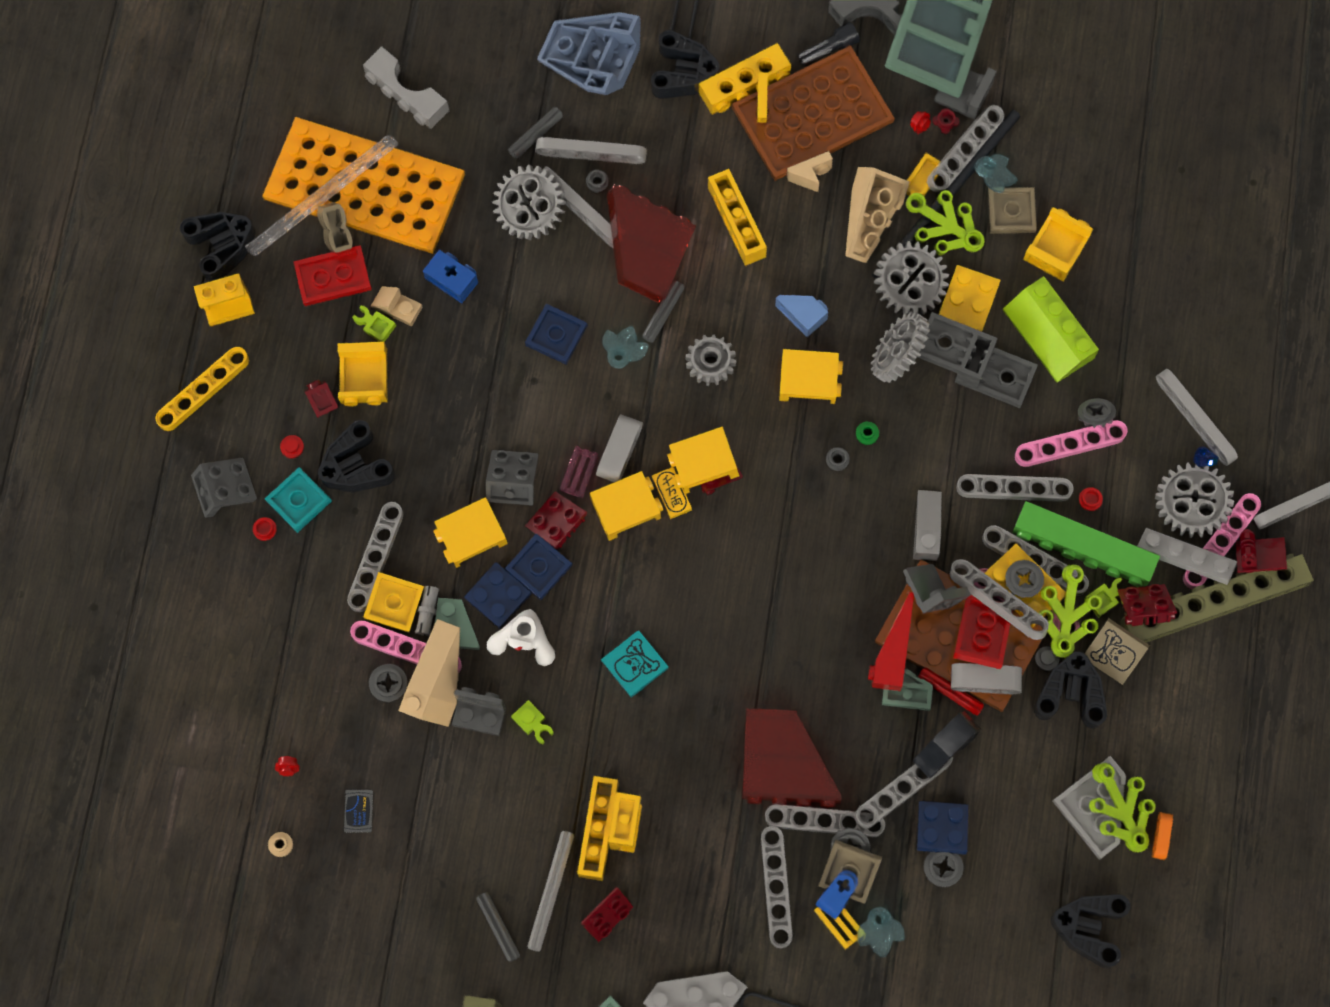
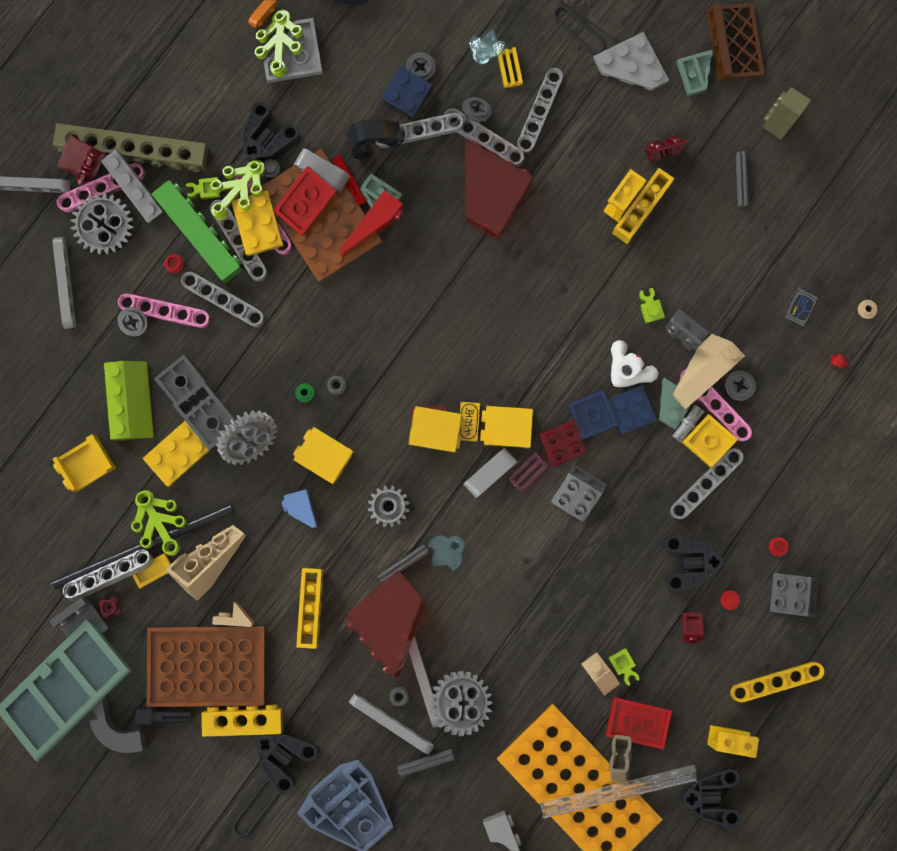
camera: 155 degrees left, 10 degrees up
teal tile [265,467,332,533] -> none
yellow panel [338,342,387,406] -> none
blue brick [423,250,478,303] -> none
yellow panel [433,497,508,568] -> none
dark blue plate [525,304,588,365] -> none
light grey axle [528,831,574,952] -> none
teal tile [601,630,669,698] -> none
yellow tile [757,73,768,123] -> none
blue piece [815,870,858,920] -> none
dark tan tile [819,840,882,904] -> none
light grey gear [874,241,949,315] -> none
dark grey bracket [903,564,971,613] -> none
red plate [910,111,931,134] -> none
light grey slope [913,490,942,561] -> none
light grey beam [950,559,1049,640] -> none
clear light blue plate [975,154,1017,193] -> none
dark tan tile [988,187,1037,234] -> none
dark grey gear [1005,560,1044,599] -> none
dark tan tile [1085,619,1150,685] -> none
dark red hinge [1117,584,1177,627] -> none
clear blue tile [1193,446,1219,467] -> none

